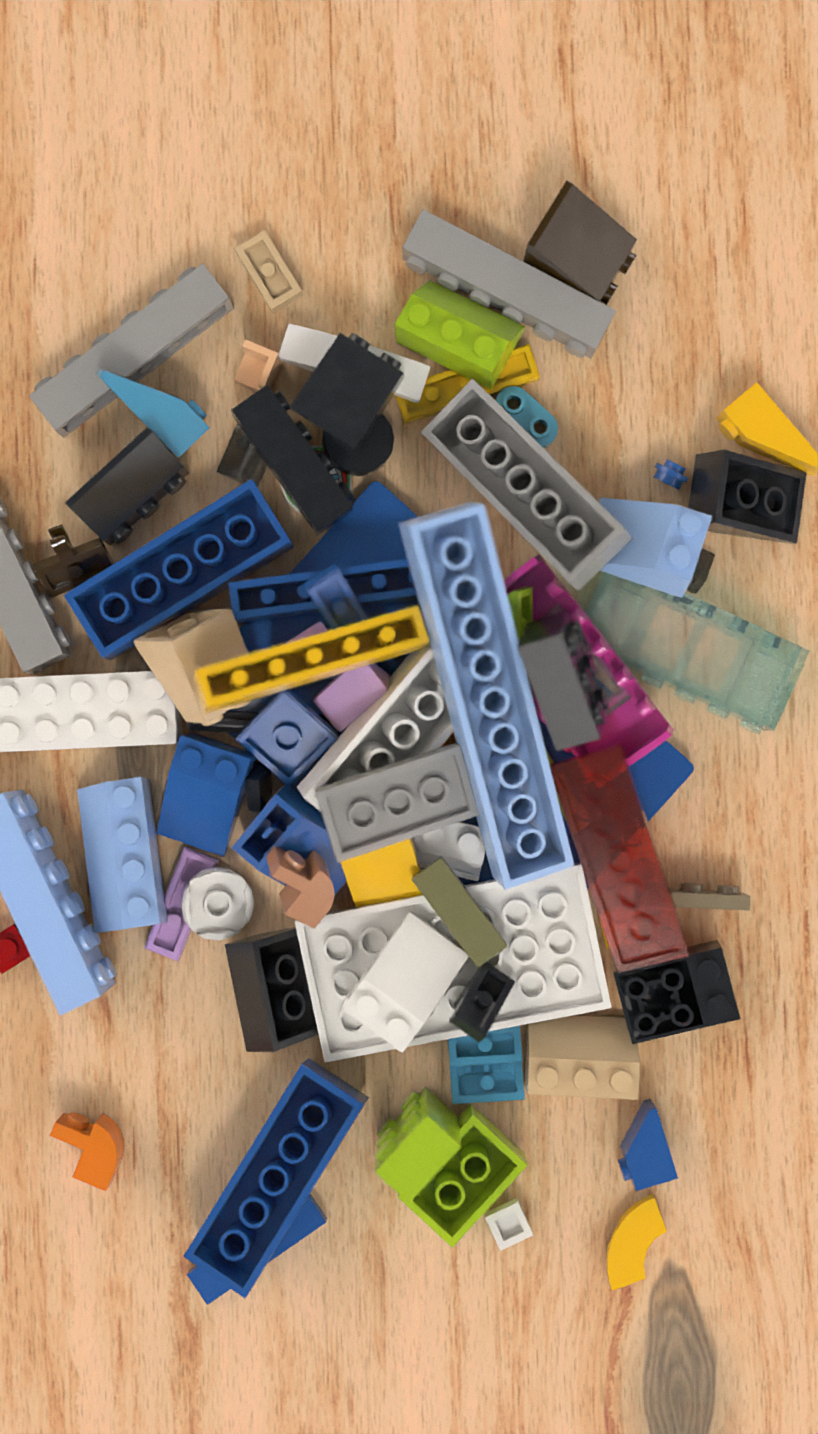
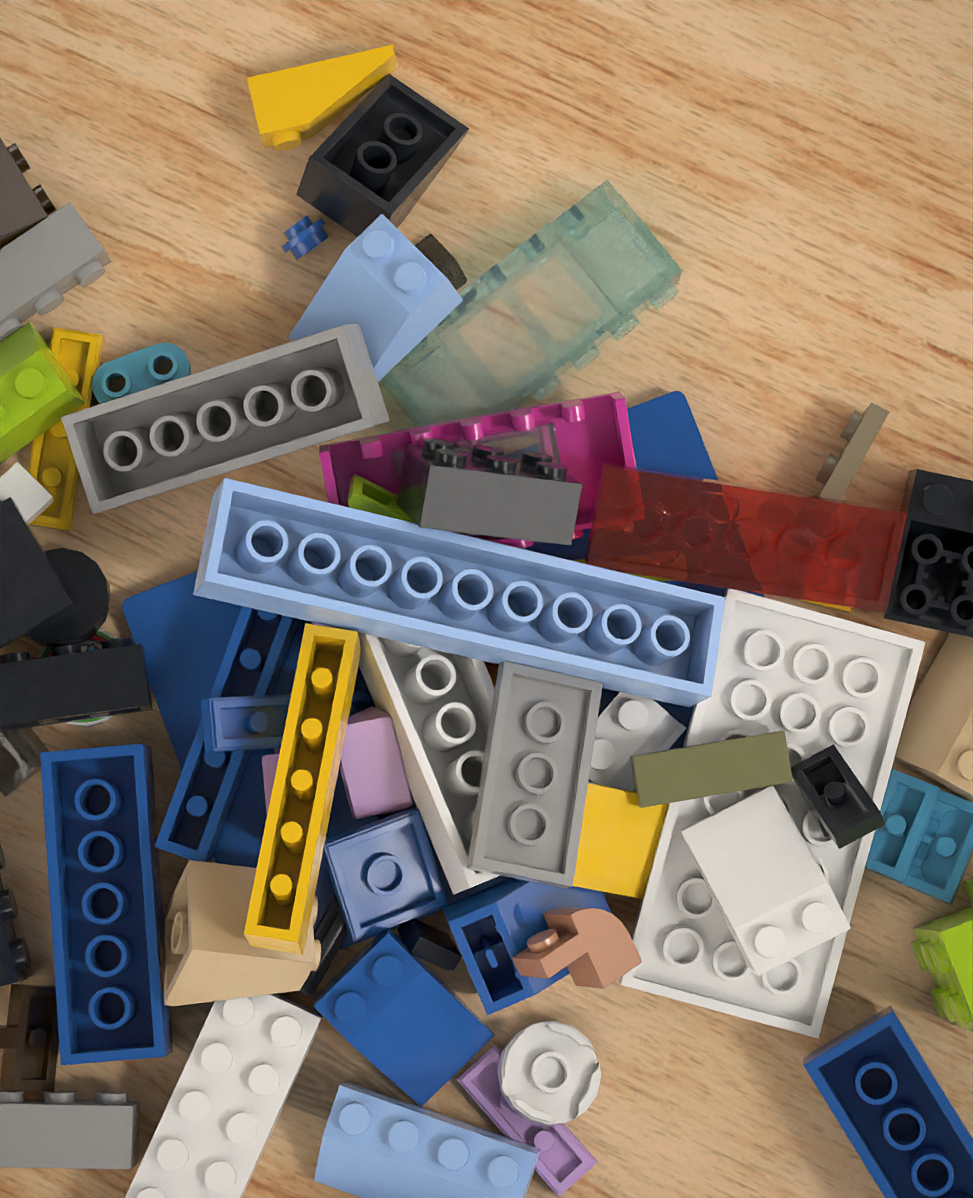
camera: 60 degrees left, 5 degrees down
black slope [225,927,319,1052] -> none

